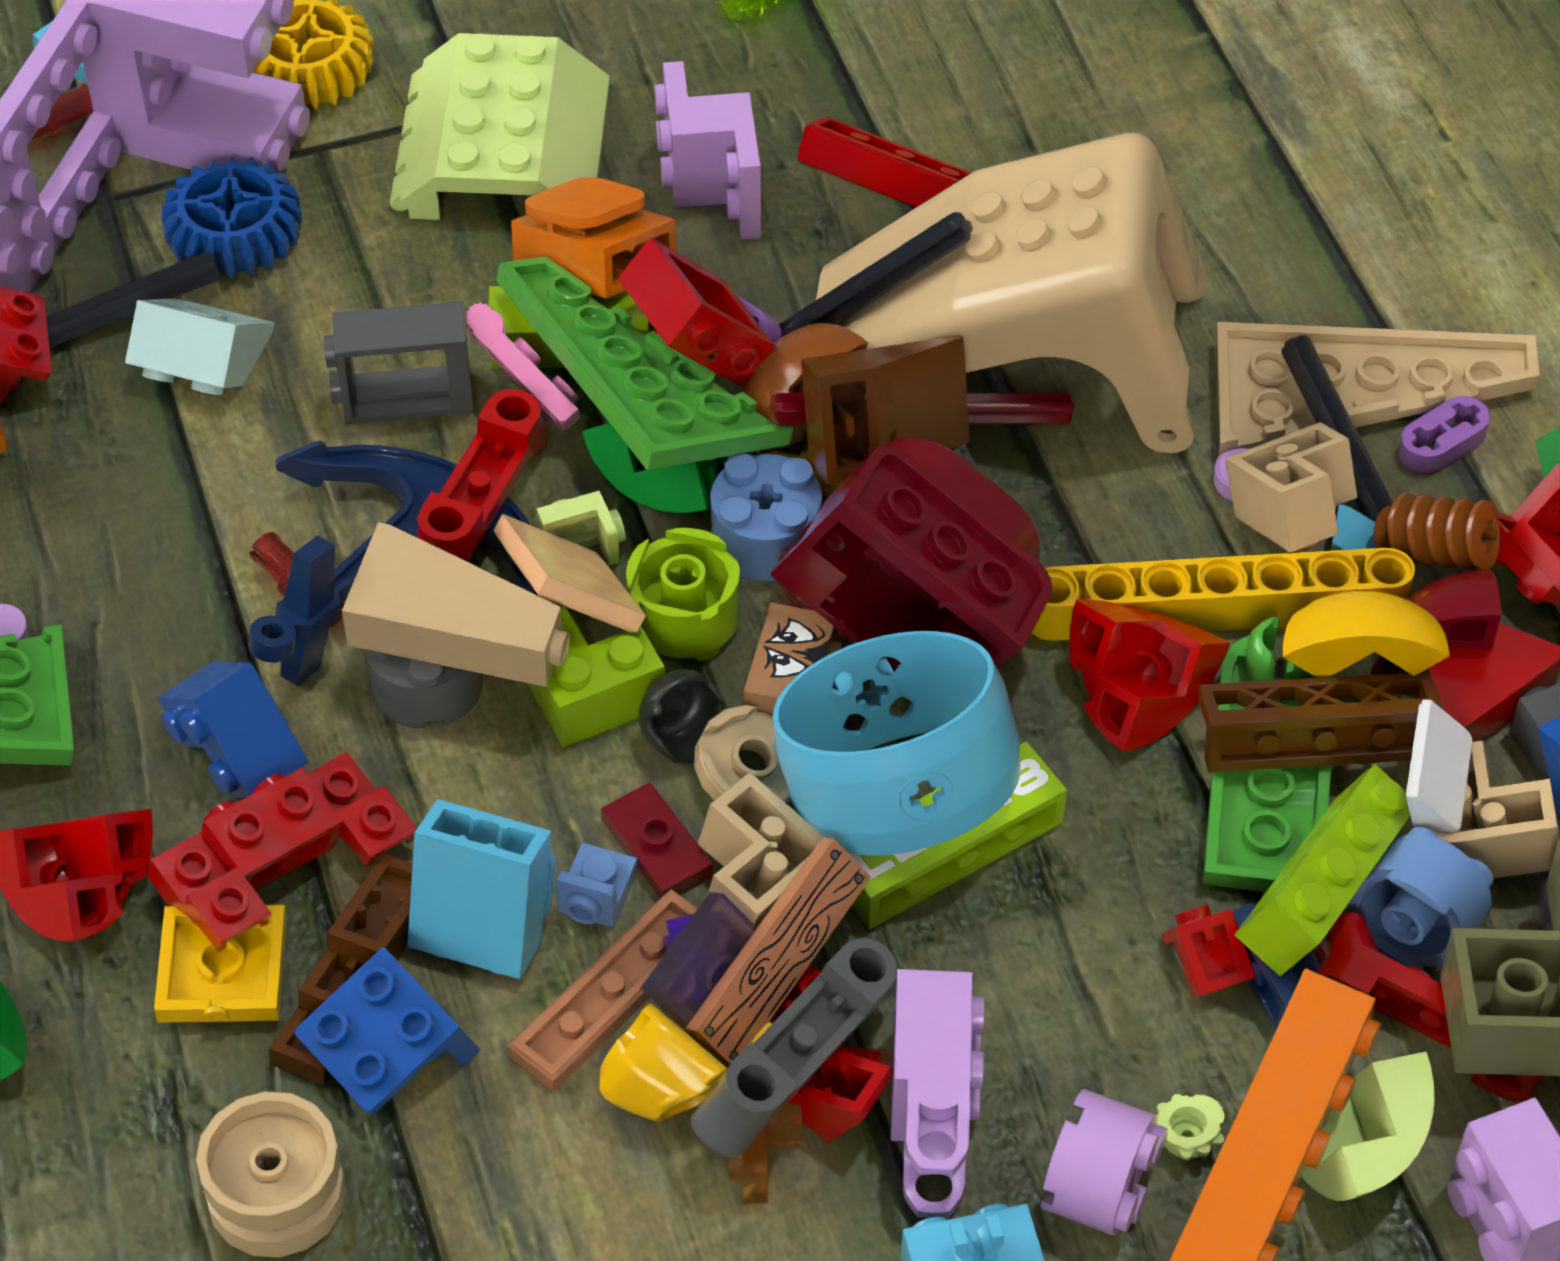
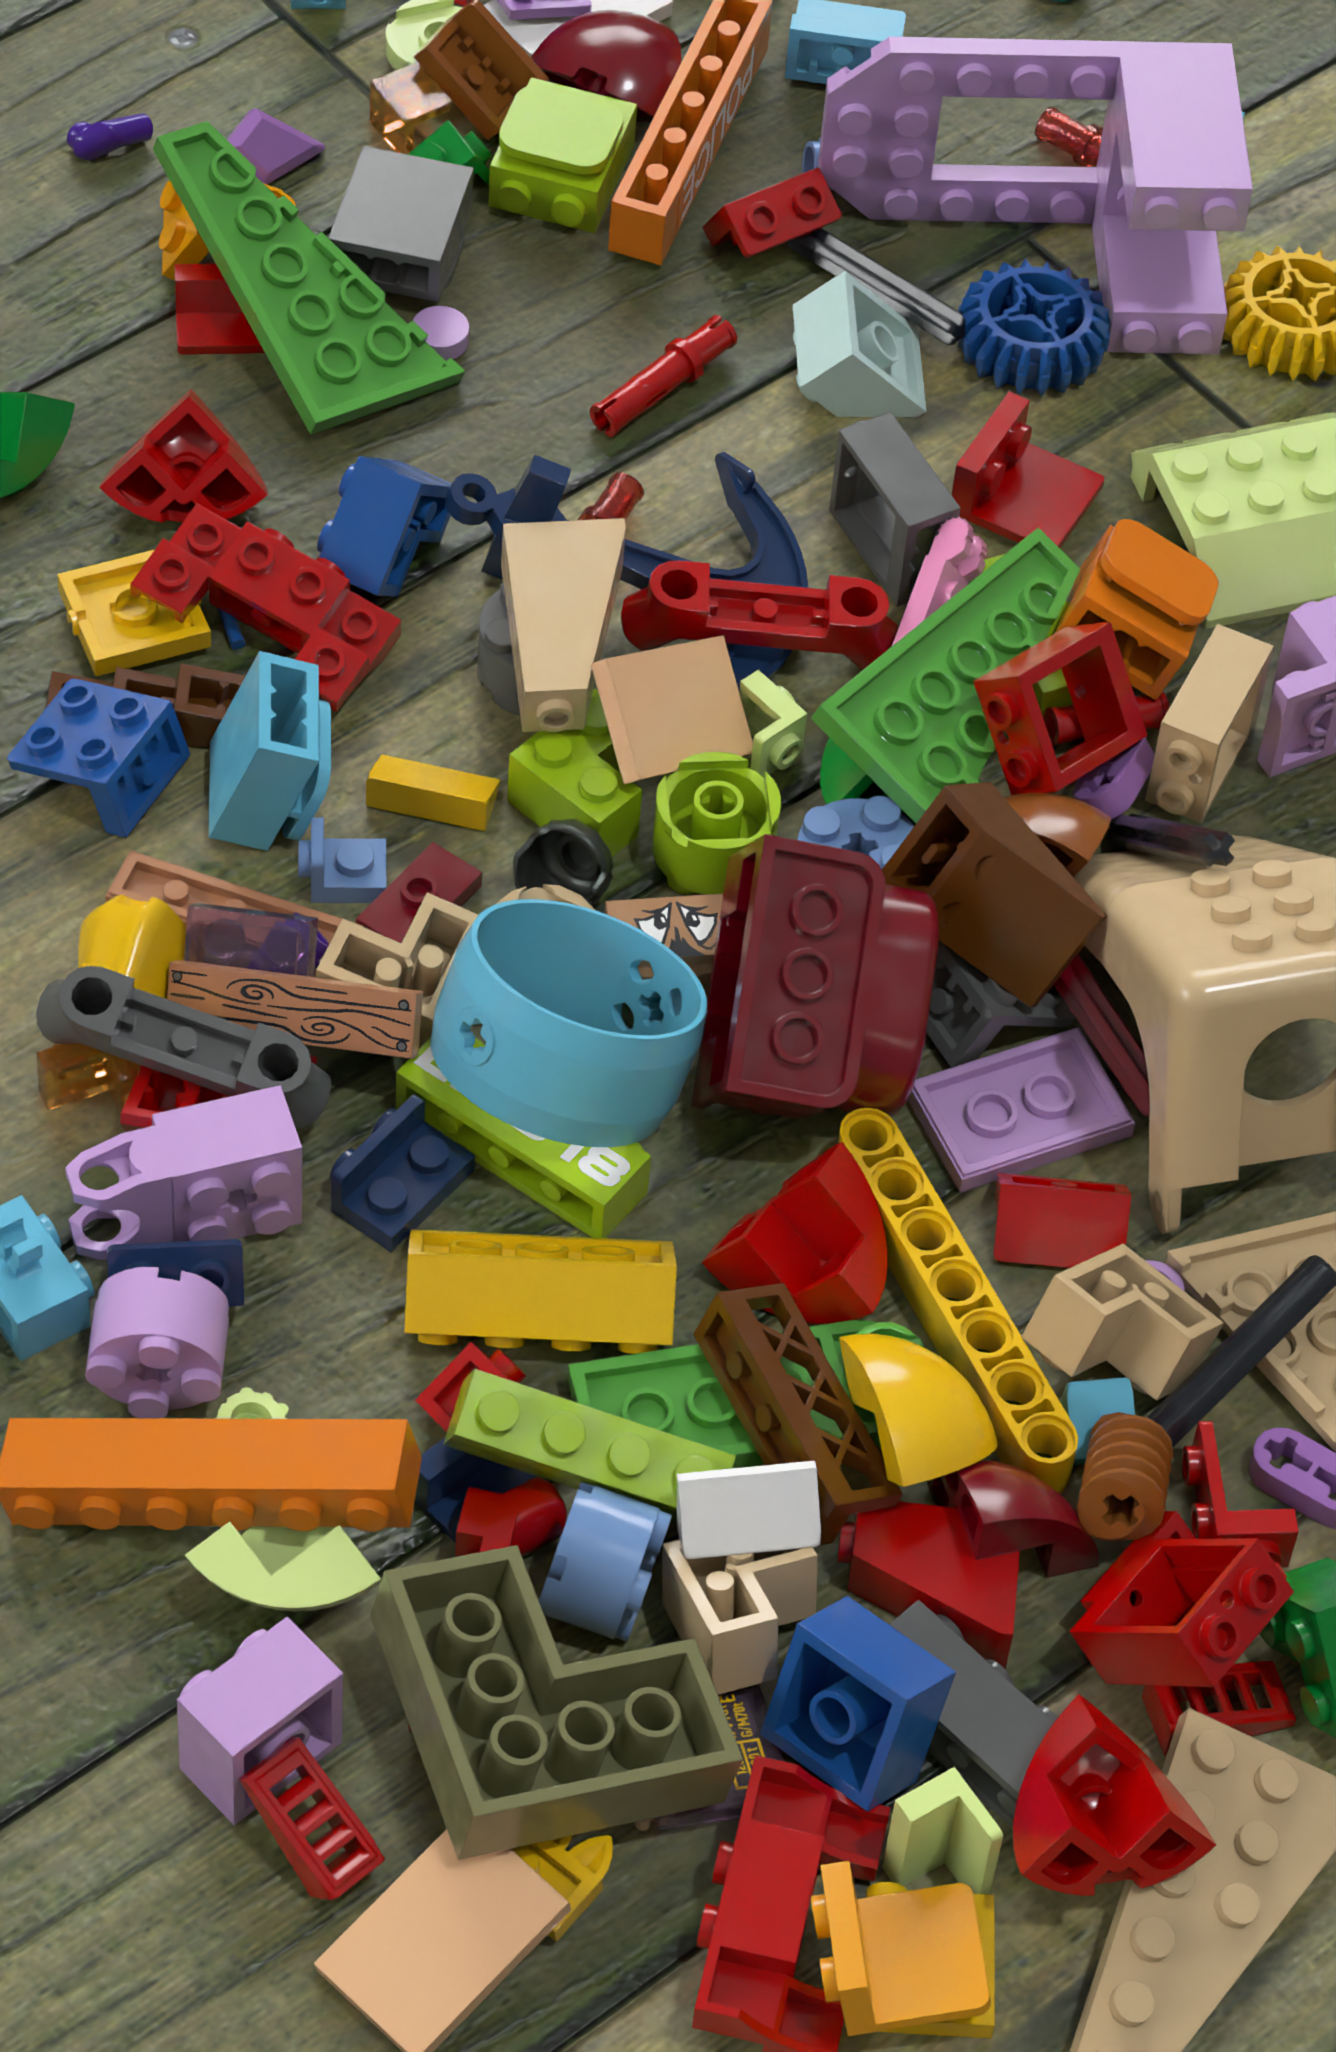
camera: 65 degrees right, 0 degrees up
none -> dark blue bracket [107,1239,245,1306]
none -> blue piece [217,608,246,650]
none -> dark blue bracket [330,1094,475,1253]
none -> yellow slope [366,754,501,831]
none -> yellow slope [404,1229,677,1354]
none -> red pin [589,315,738,437]
none -> lavender tile [907,1027,1135,1193]
none -> red bracket [952,391,1104,549]
none -> red panel [993,1173,1131,1268]
none -> tan window [1145,624,1274,823]
none -> red bracket [1182,1421,1299,1568]

